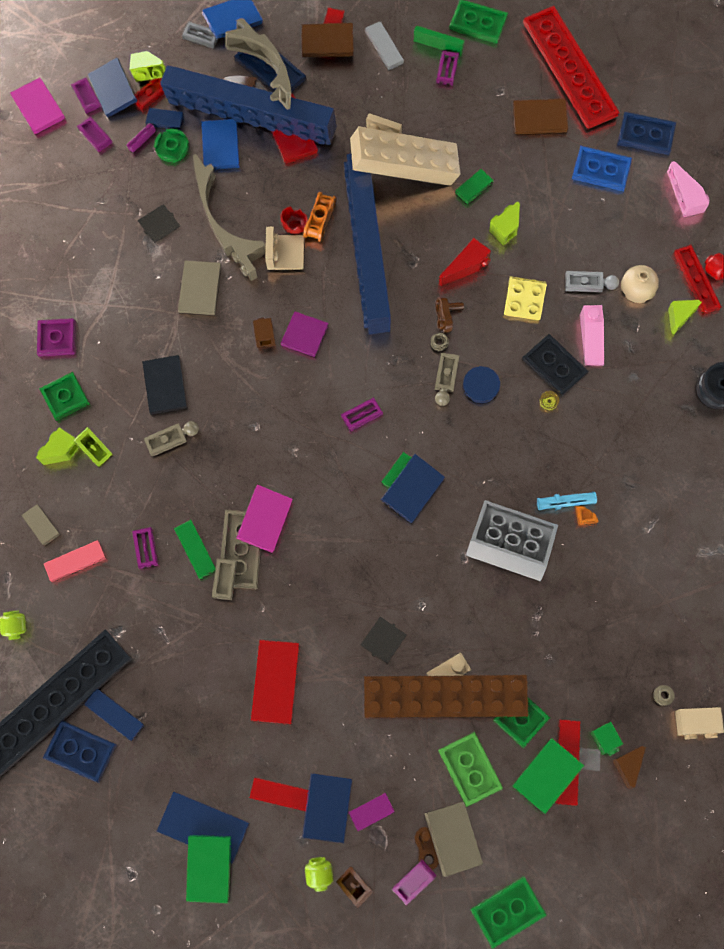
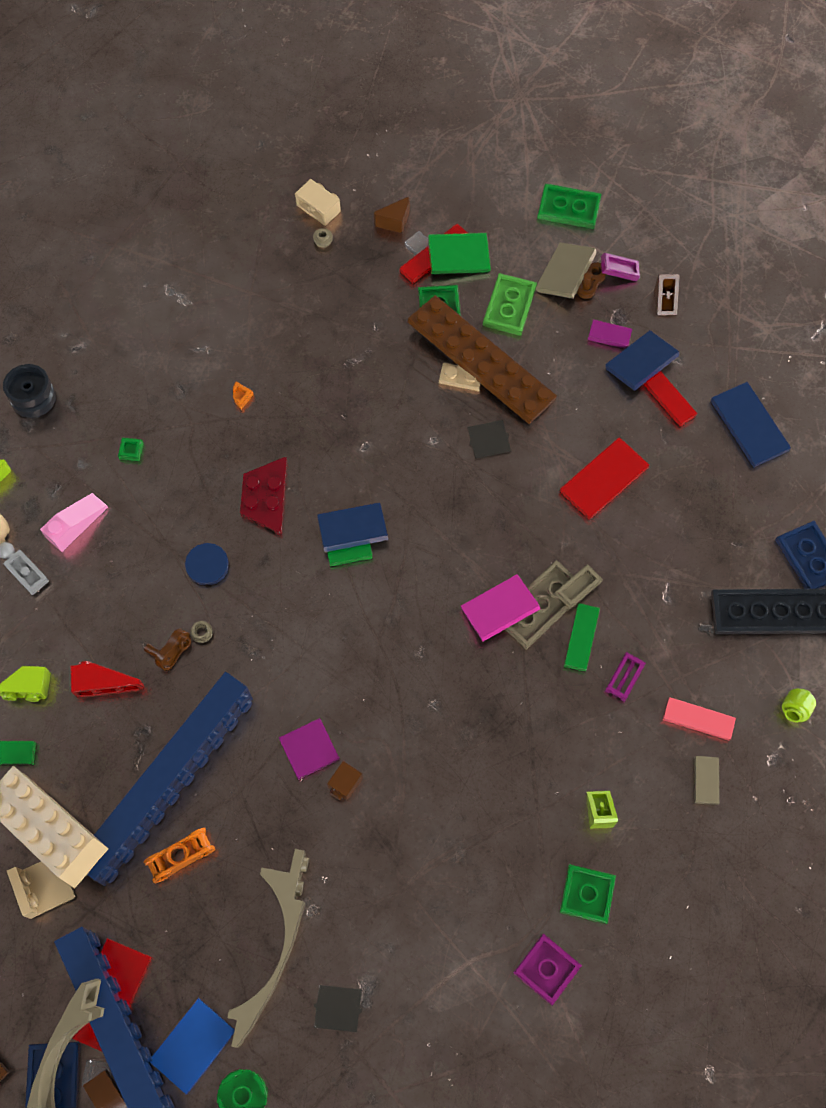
camera: 140 degrees left, 5 degrees down
lime slope [36,428,79,465] -> none
dark blue tile [84,689,144,741] -> none
black tile [142,355,187,415] -> none
dark tan plate [144,421,199,457] -> none
dark tan tile [178,261,221,315] -> none
green tile [186,835,231,903] -> none
tan bracket [265,227,304,270] -> none
red hair [280,206,308,234] -> none
lime head [305,857,333,892] -> none
magenta tile [341,397,383,432] -> none
dark tan plate [435,353,459,406] -> none
light grey slope [466,500,558,581] -> none
light yellow bracket [504,276,547,320] -> none
black tile [522,334,589,397] -> none
medium azure pin [537,491,597,510] -> none
clear yellow tile [540,391,559,411] -> none
green brick [590,722,623,756] -> none
none -> green tile [118,437,144,461]
none -> dark red wing [240,457,288,535]

